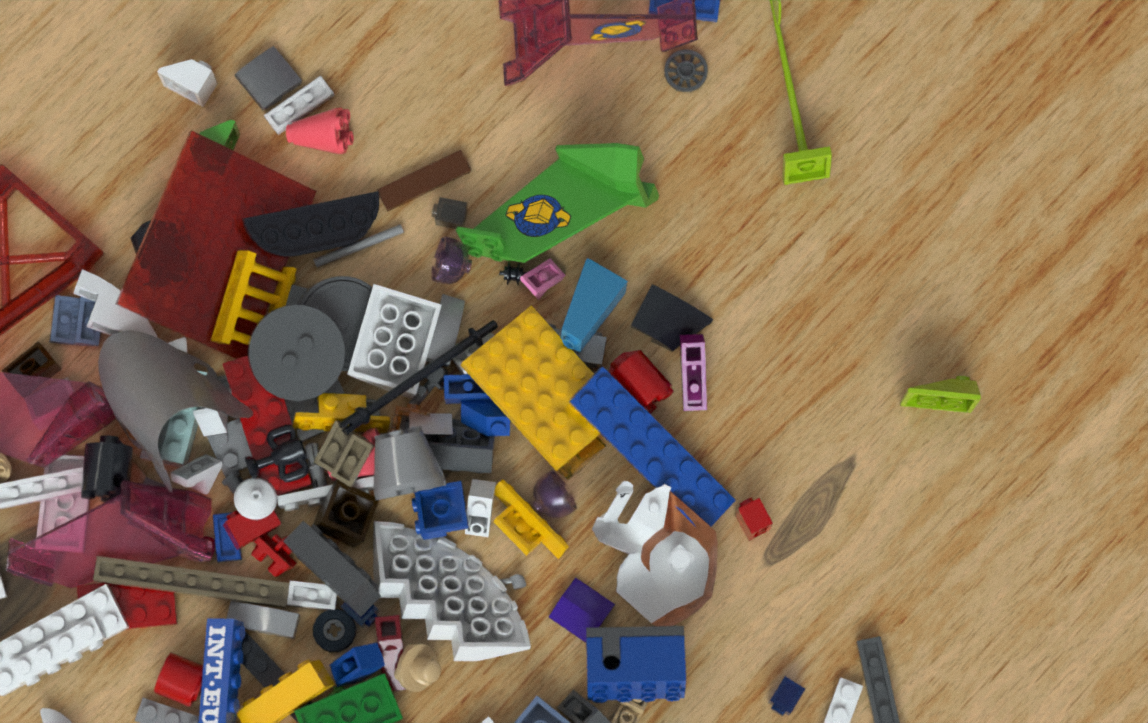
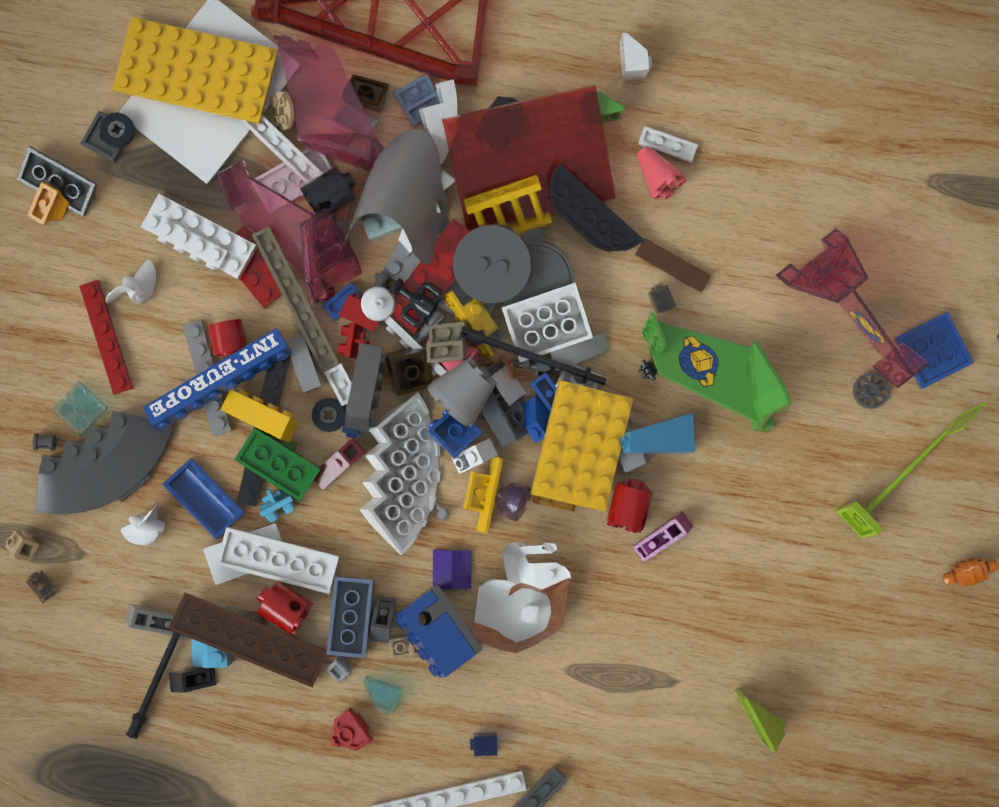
camera: 55 degrees right, 10 degrees up
white slope [171,454,223,495] -> none
flat silver slope [235,46,302,110] -> none
light grey bar [313,224,404,268] -> none
blue brick [329,643,385,687] -> none
tan plate [394,643,441,692] -> none
cylinder [431,236,472,284] -> none
bright pink slope [520,259,566,300] -> none
blue plate [568,367,736,528] -> none
black slope [631,284,713,352] -> none
red brick [735,497,773,541] -> none
none -> orange piece [942,557,998,587]

